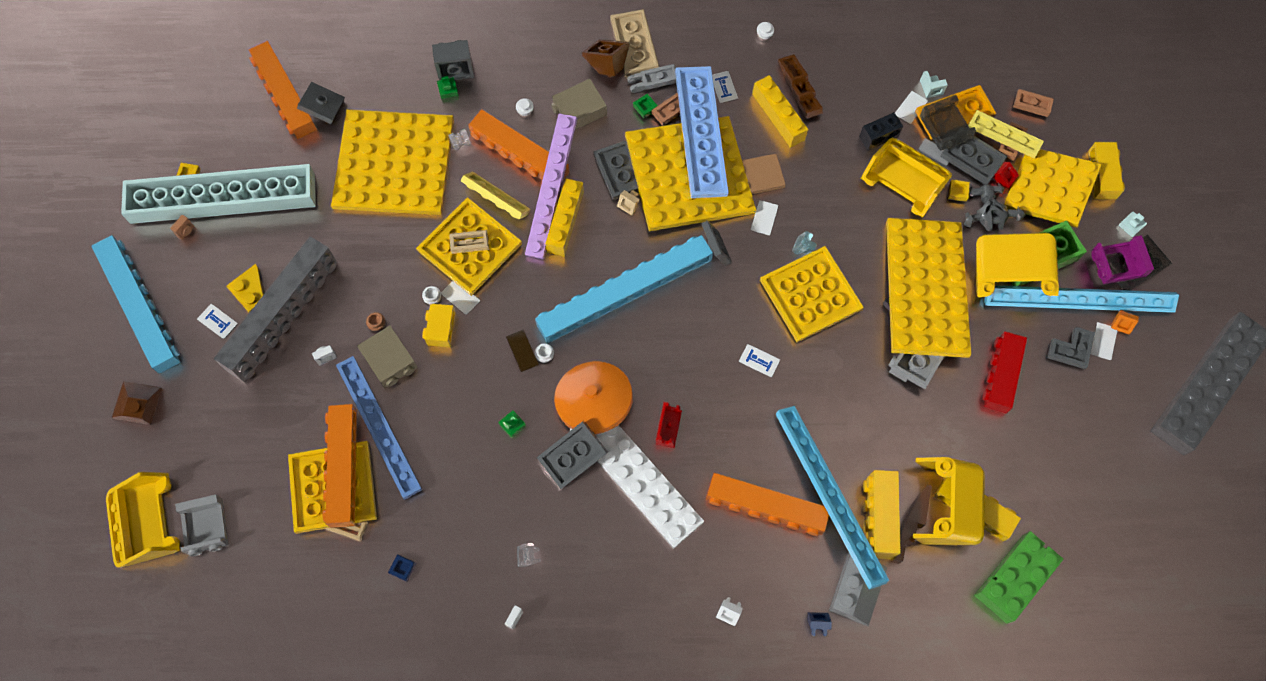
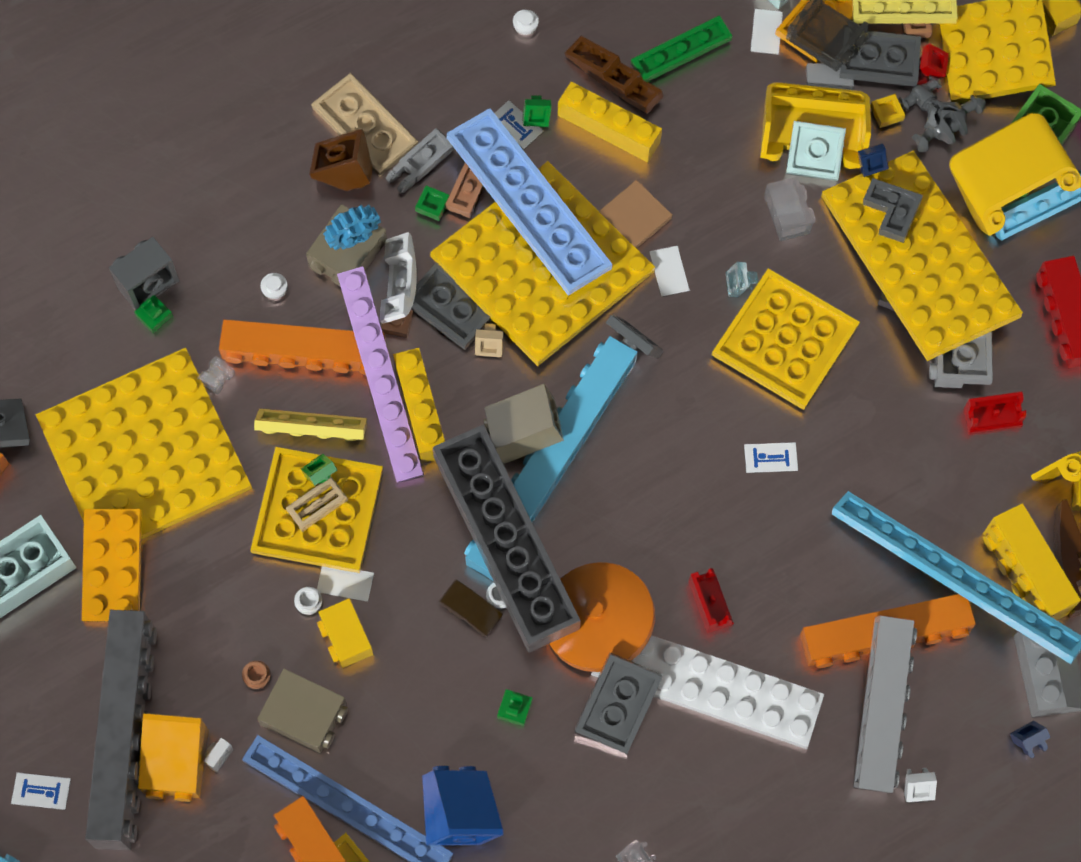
camera: 30 degrees left, 0 degrees up
yellow wing [226,264,264,313] -> none
black brick [859,112,903,151] -> none
none -> light orange plate [82,509,142,622]
none -> light orange slope [138,713,209,802]
none -> green plate [301,454,337,486]
none -> dark azure gear [323,205,381,250]
none -> white slope [379,232,417,324]
none -> nougat plate [381,310,413,338]
none -> blue slope [422,766,503,845]
none -> flat silver brick [433,425,581,653]
none -> dark tan brick [484,384,564,464]
none -> green tile [522,95,552,127]
none -> green plate [630,15,733,82]
none -> clear brick [764,177,815,241]
none -> light aqua tile [786,121,846,181]
none -> light grey brick [853,616,917,793]
none -> dark blue tile [858,143,889,177]
none -> dark grey plate [863,178,923,243]
none -> red hinge [963,391,1026,434]

